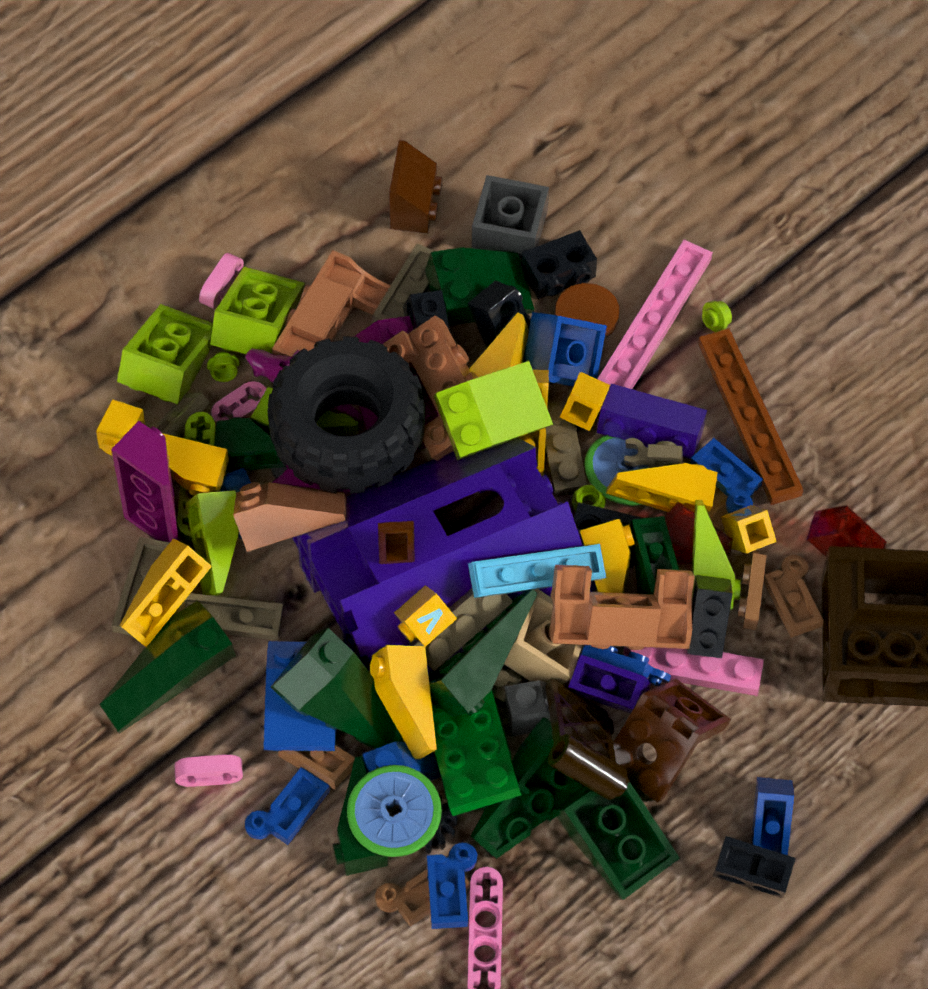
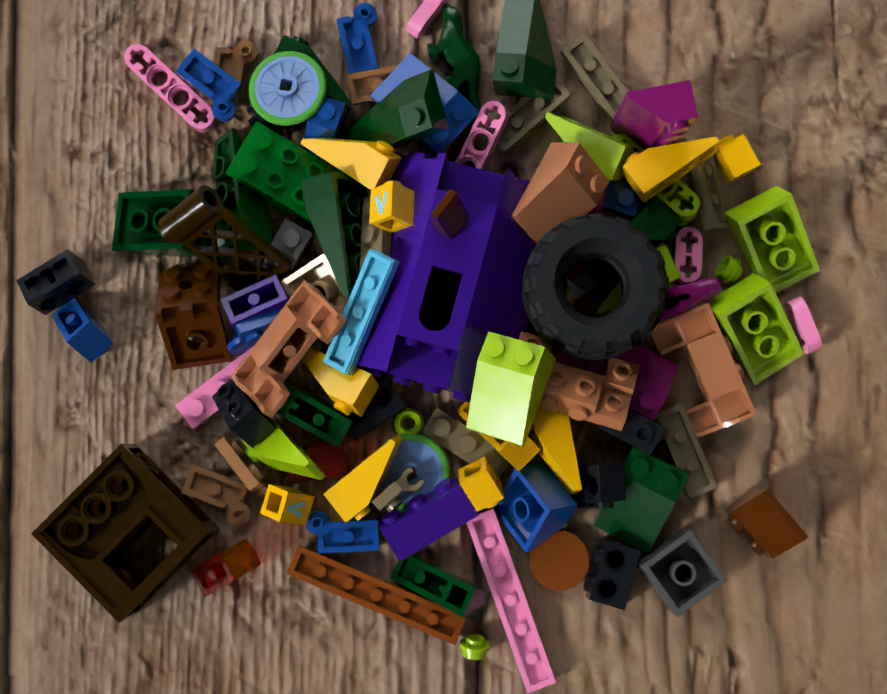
camera: 130 degrees right, 25 degrees up
yellow slope [119,538,212,647] -> none
none -> dark green slope [390,555,491,620]
none -> dark green animal [427,3,482,114]
none -> bright pink beam [455,101,509,170]

